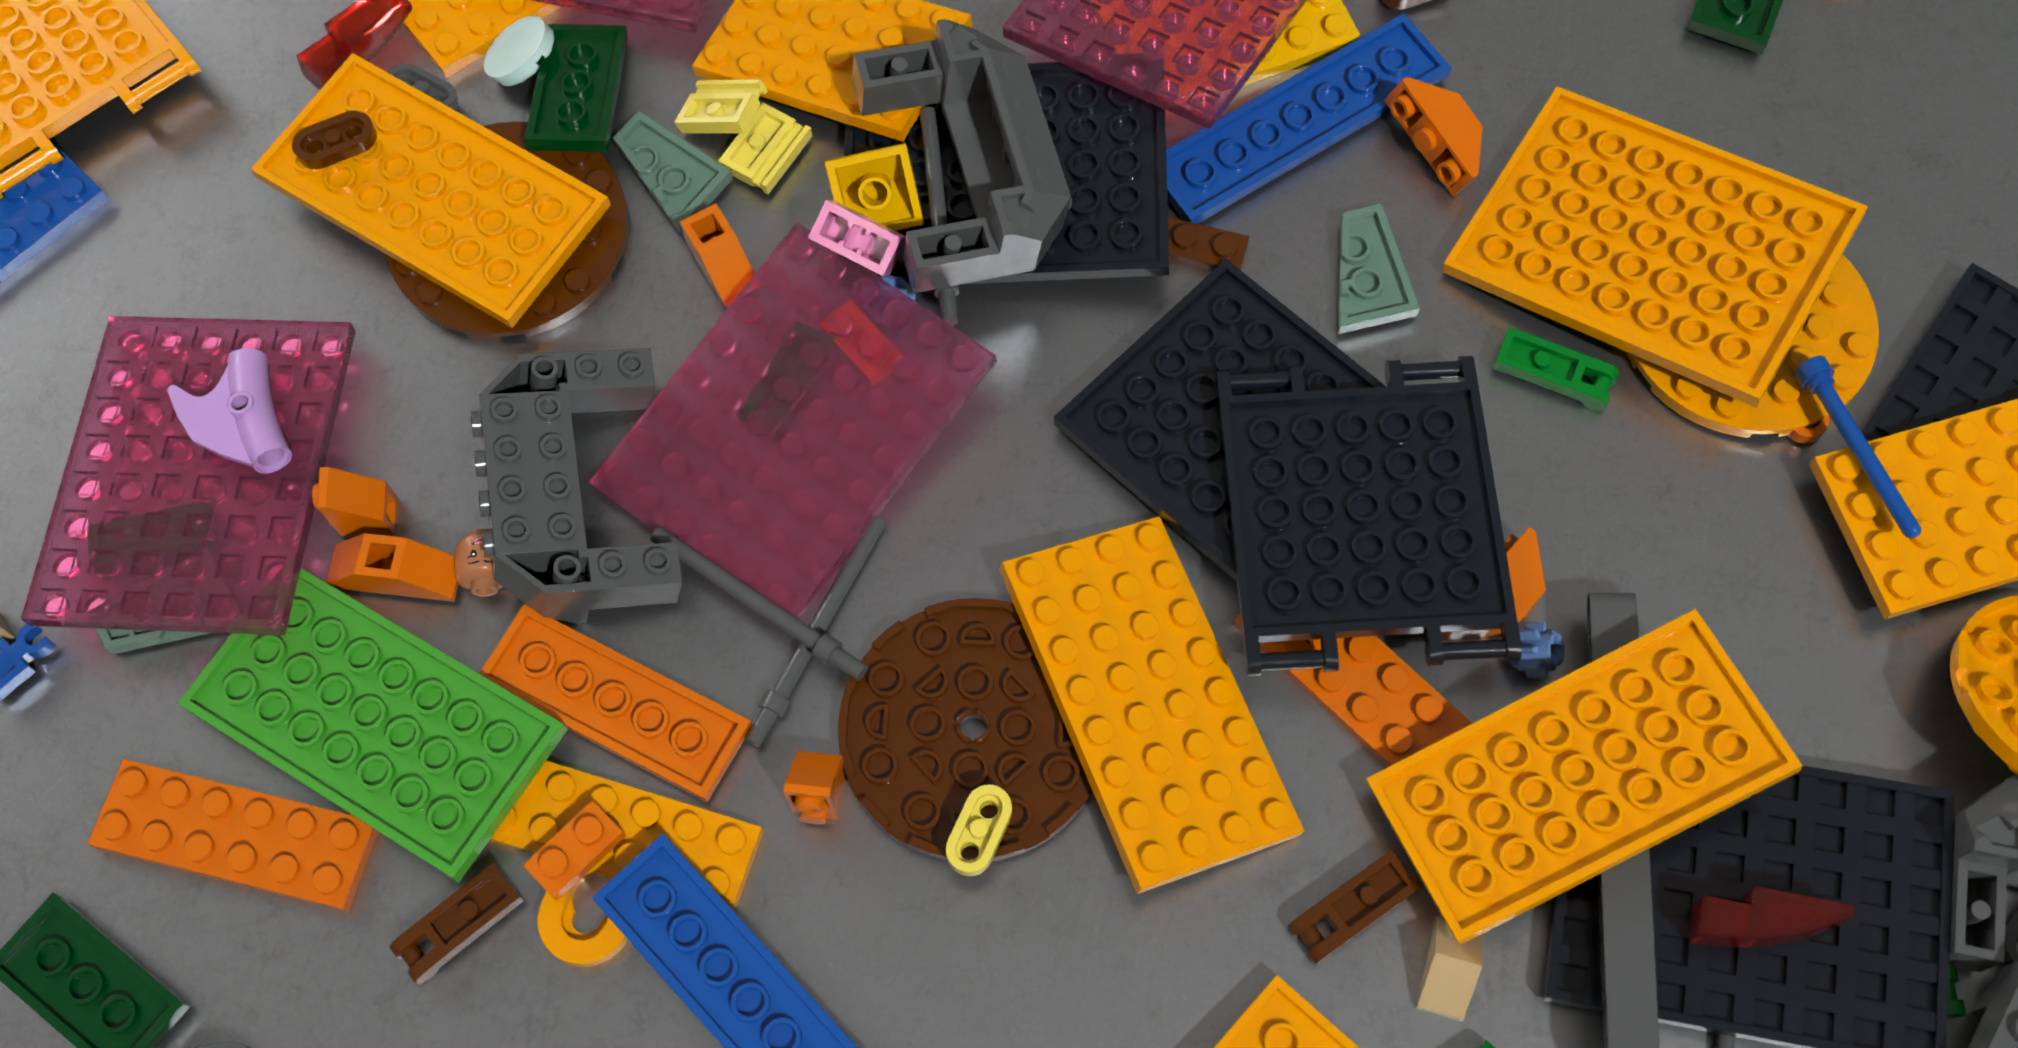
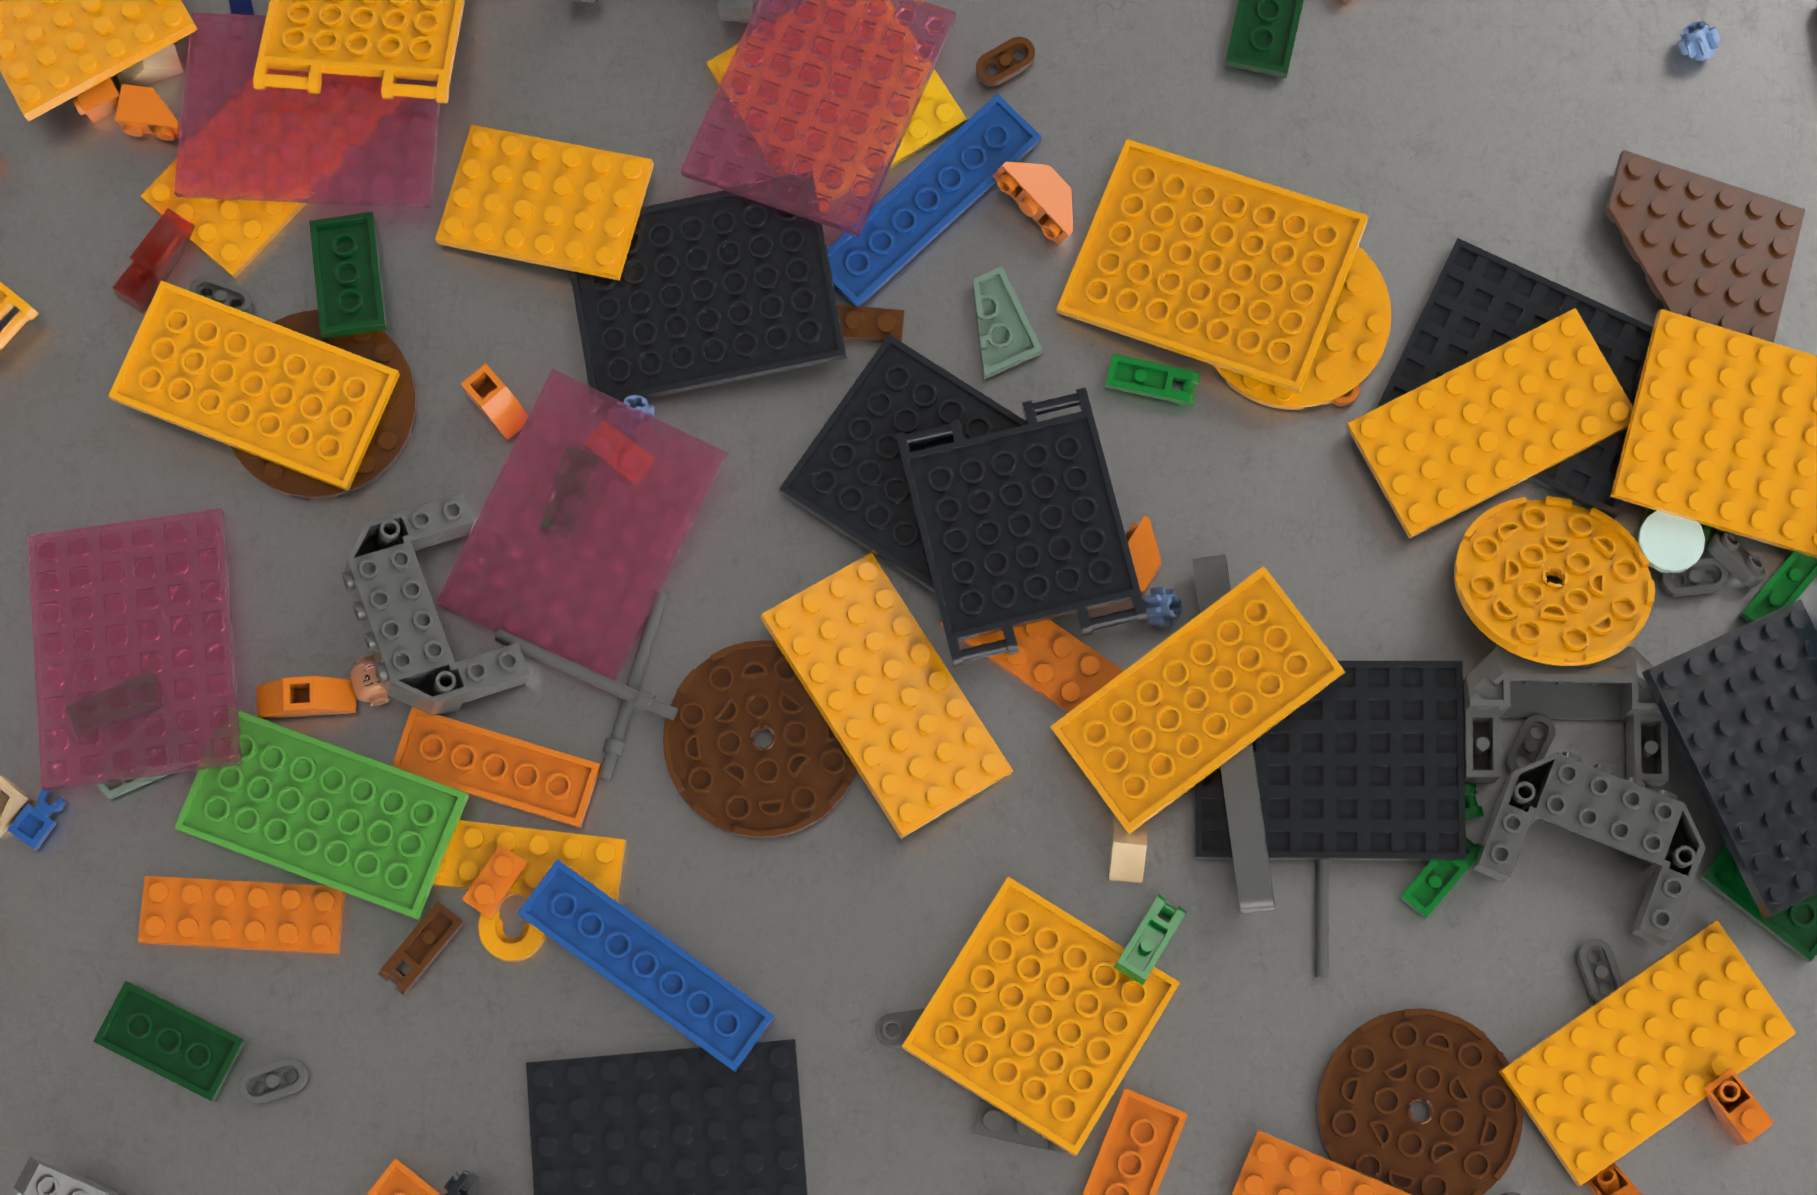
camera: 10 degrees left, 10 degrees up
lavender pin [167,348,292,474] -> none
reddish brown plate [292,111,377,169] -> none
orange slope [312,467,398,540] -> none
light aqua tile [484,16,554,86] -> none
sand green wing [613,110,733,235] -> none
light yellow plate [674,79,767,134] -> none
light yellow plate [718,102,812,195] -> none
orange slope [783,750,846,824] -> none
bright pink brick [808,200,906,276] -> none
yellow slope [825,143,924,231] -> none
dark grey wedge [852,19,1072,294] -> none
dark grey bar [920,107,959,326] -> none
light yellow plate [946,785,1012,876] -> none
reddish brown plate [1287,850,1421,965] -> none
clear red slope [1689,886,1854,947] -> none
blue piece [1793,355,1921,539] -> none

